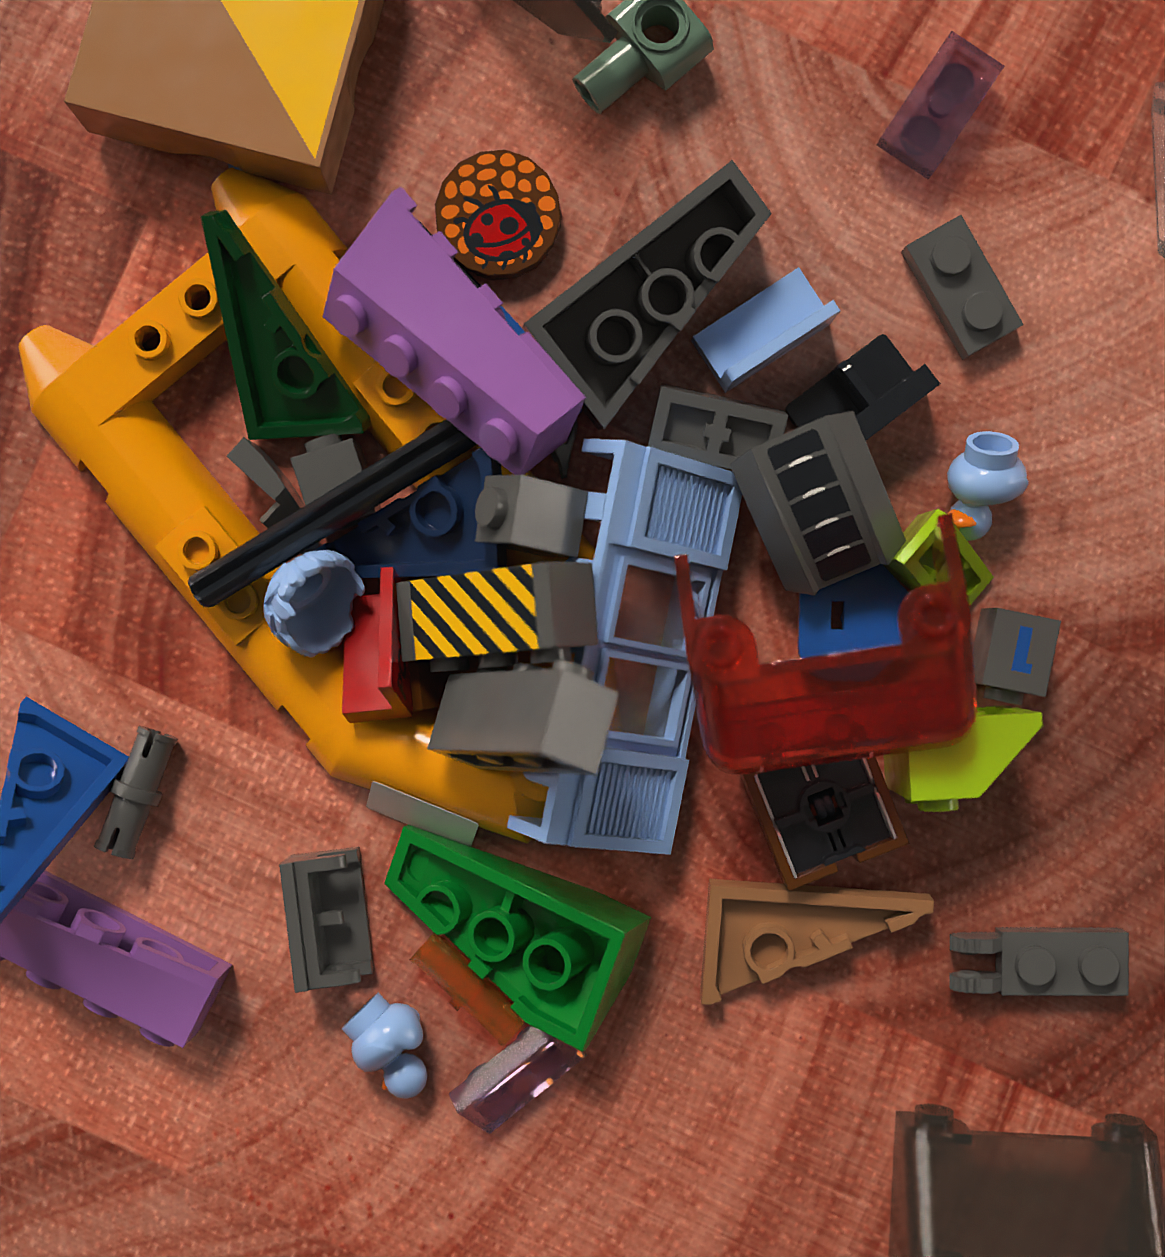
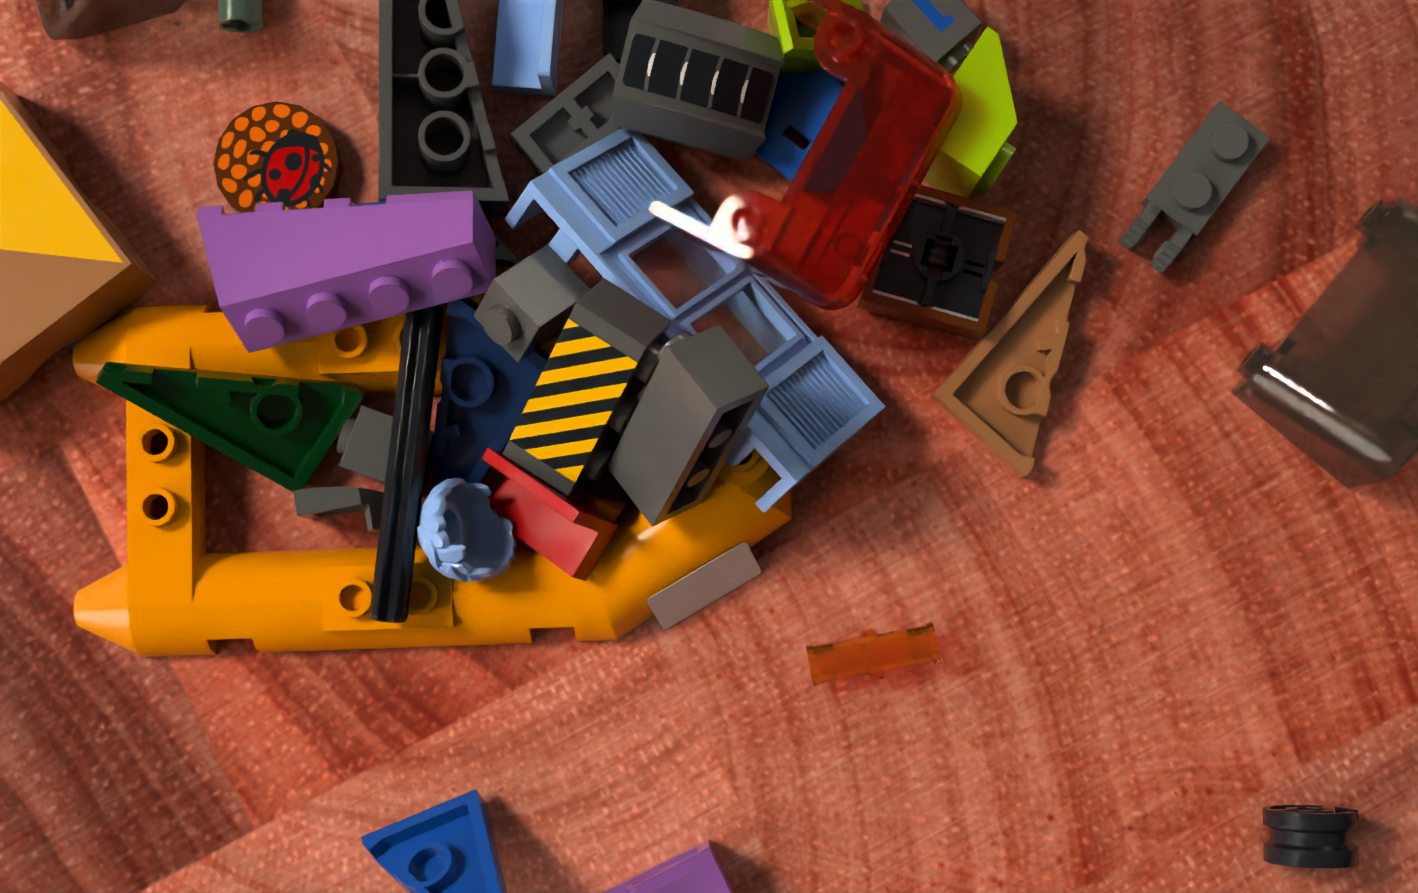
camera: 50 degrees left, 5 degrees down
dark grey pin [94,726,178,859] -> none
dark grey hinge [279,847,374,993] -> none
light blue animal [342,992,428,1099] -> none
green wedge [384,825,651,1052] -> none
plate [449,1025,587,1134] -> none

